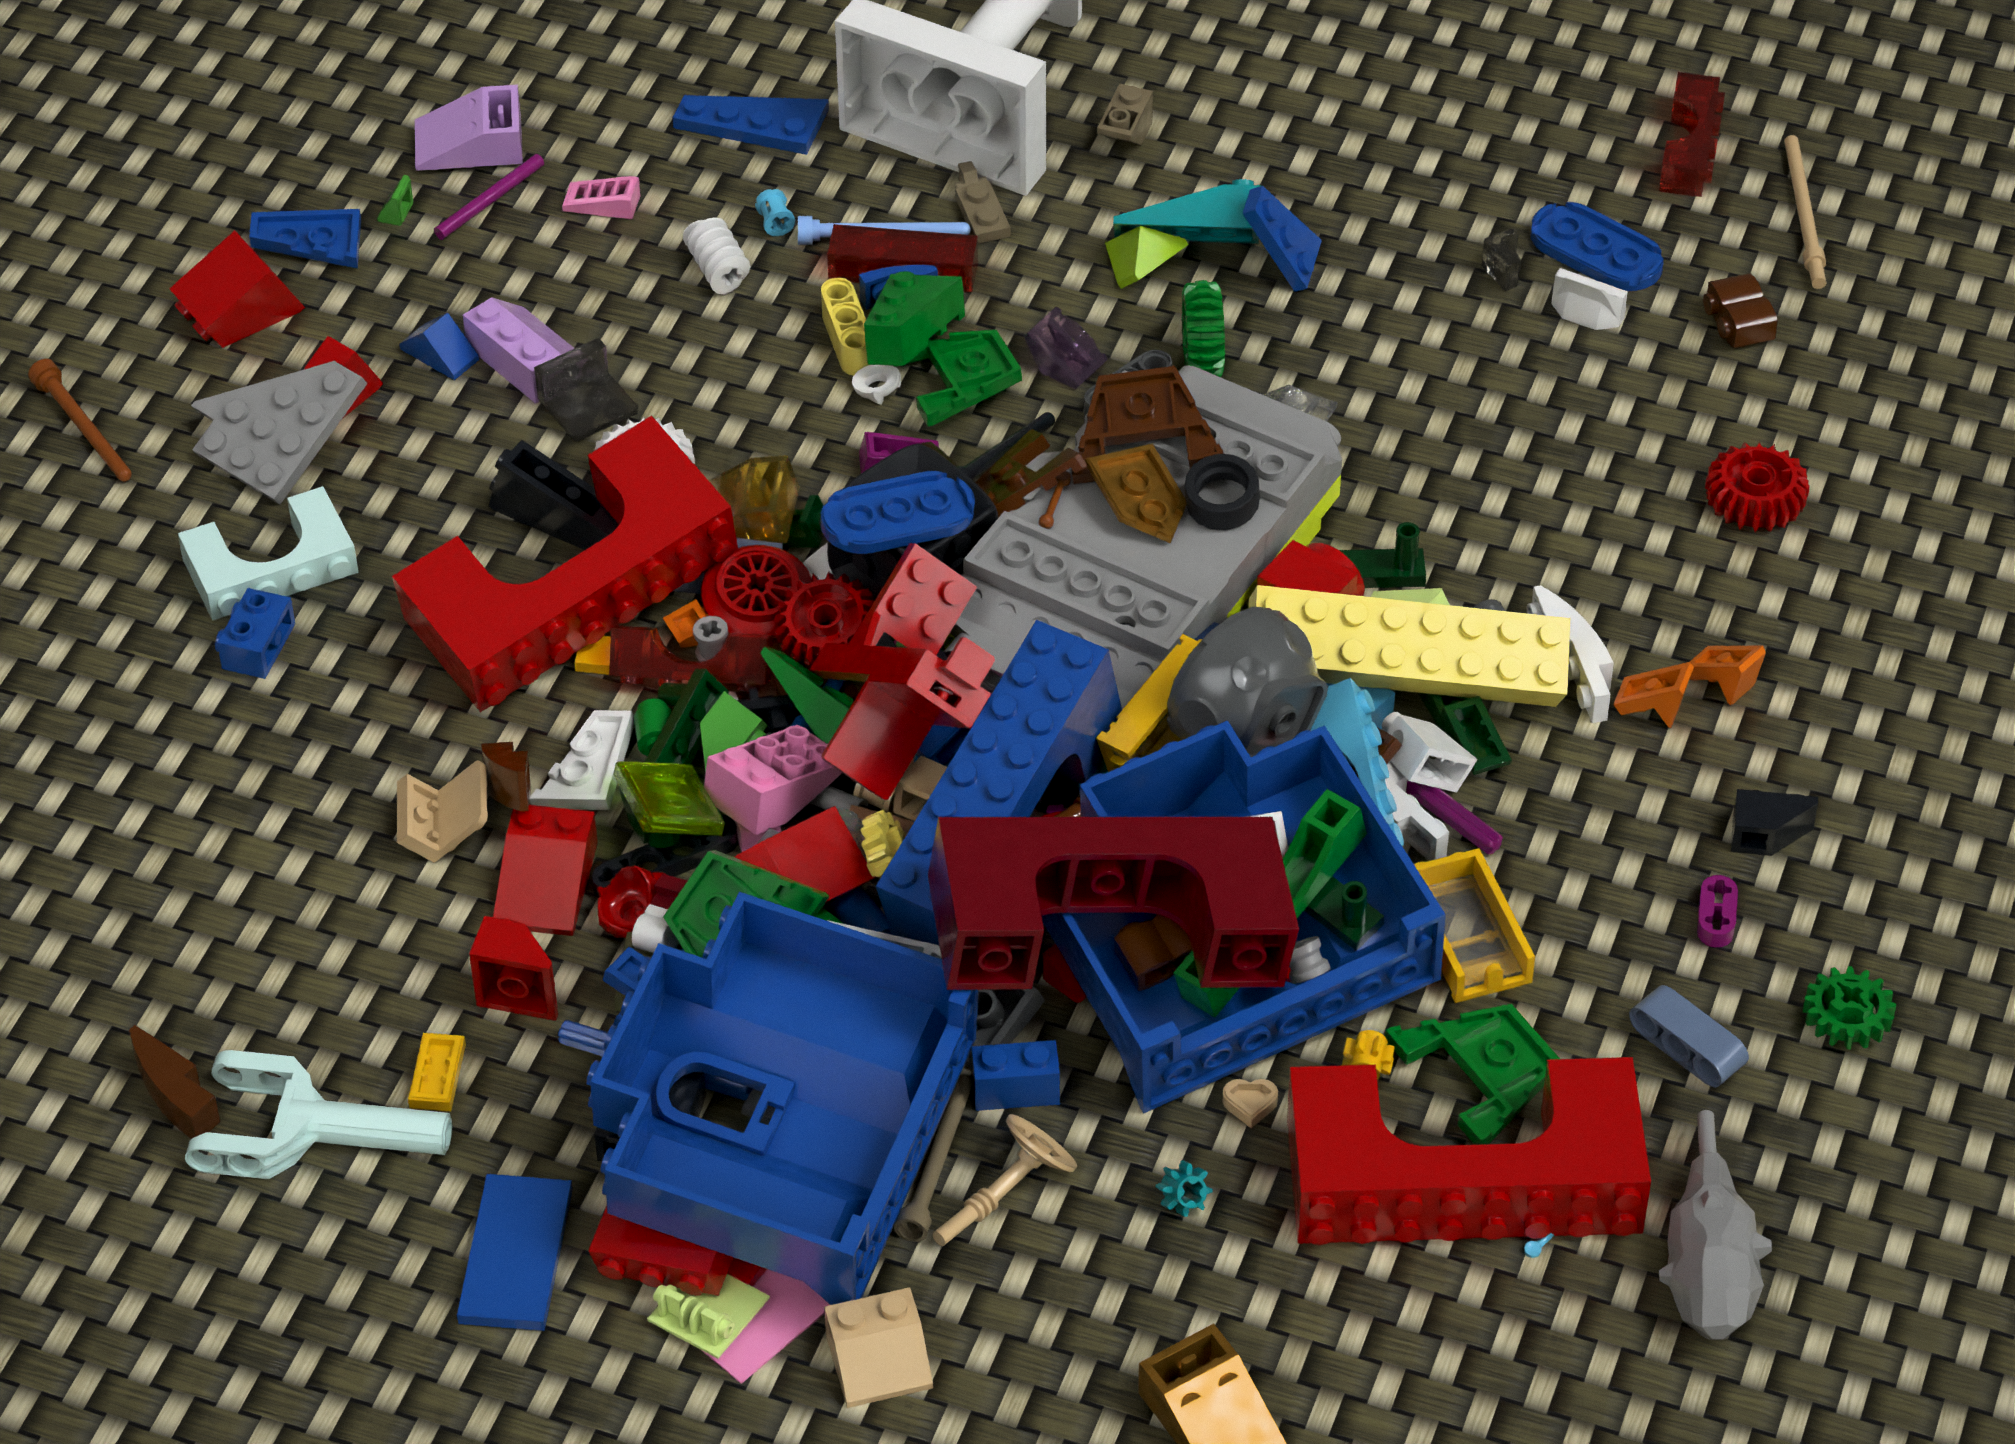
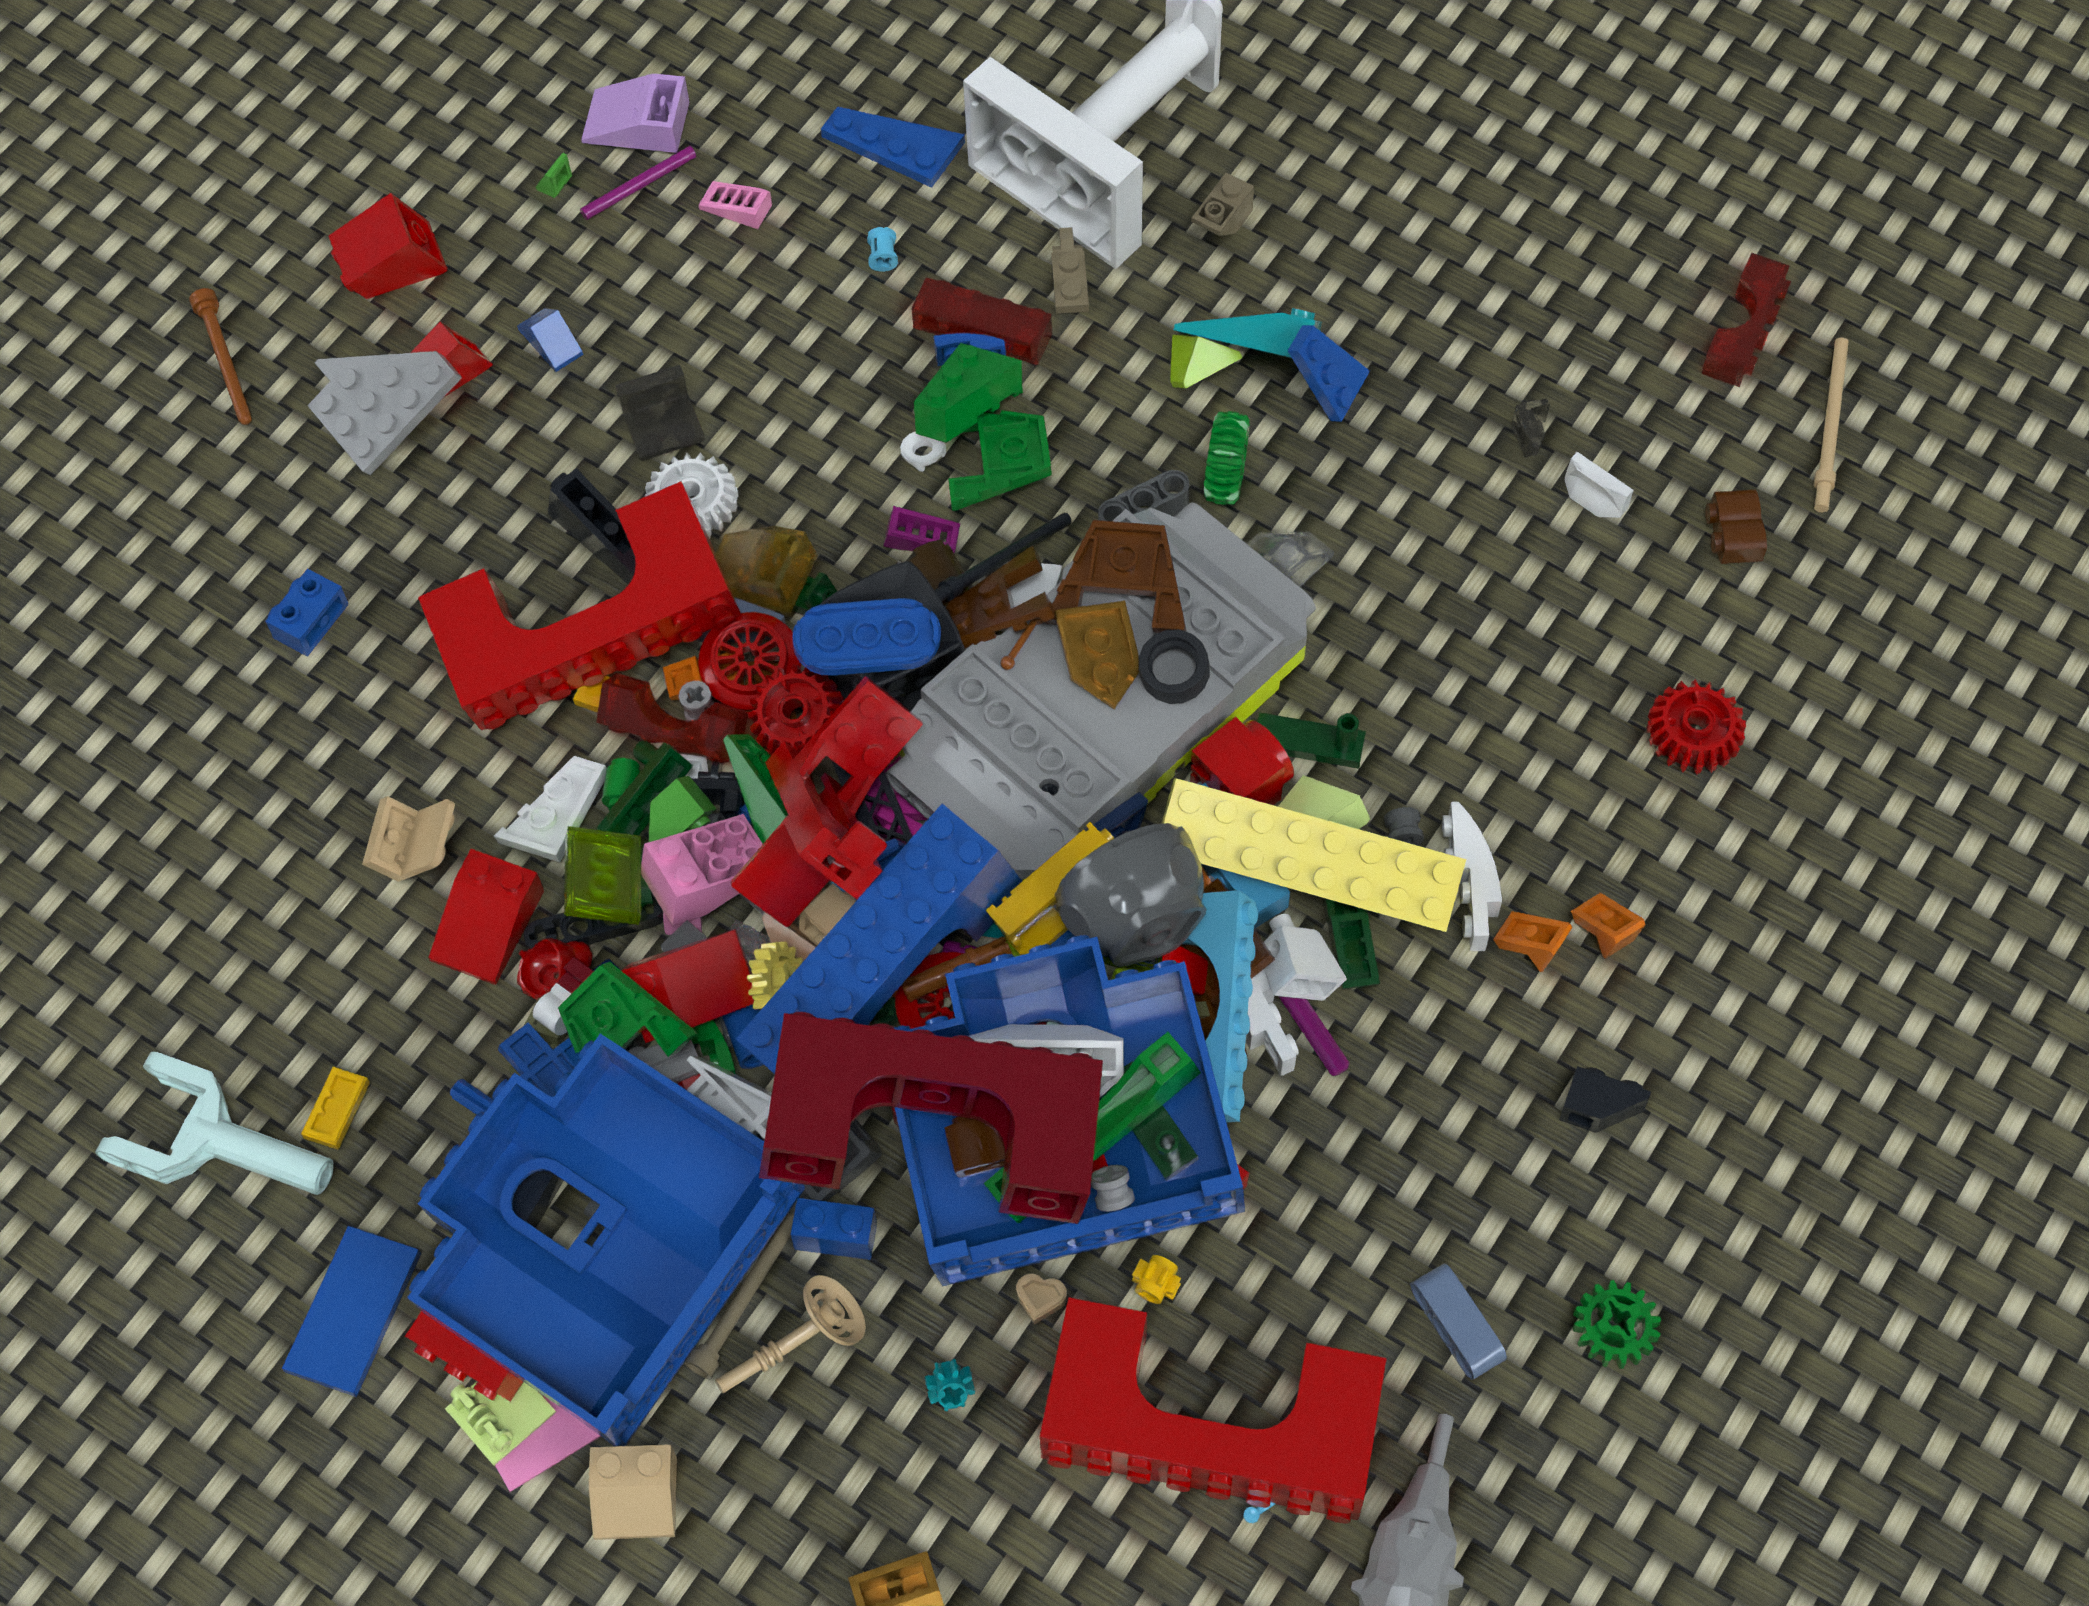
camera: 15 degrees right, 15 degrees up
reddish brown slope [129,1025,220,1139] -> none
light aqua arch [178,486,359,621] -> none
blue wing [249,209,361,268] -> none
lavender slope [463,297,593,404] -> none
red slope [469,916,558,1021] -> none
reddish brown slope [481,742,531,811] -> none
white piece [683,217,751,295] -> none
light blue piece [798,216,971,245] -> none
light yellow beam [821,278,868,376] -> none
clear purple slope [1024,307,1108,389] -> none
green wing [1385,1004,1560,1145] -> none
door [1414,848,1535,1003] -> none
blue tile [1530,202,1663,291] -> none
magenta beam [1697,875,1738,948] -> none

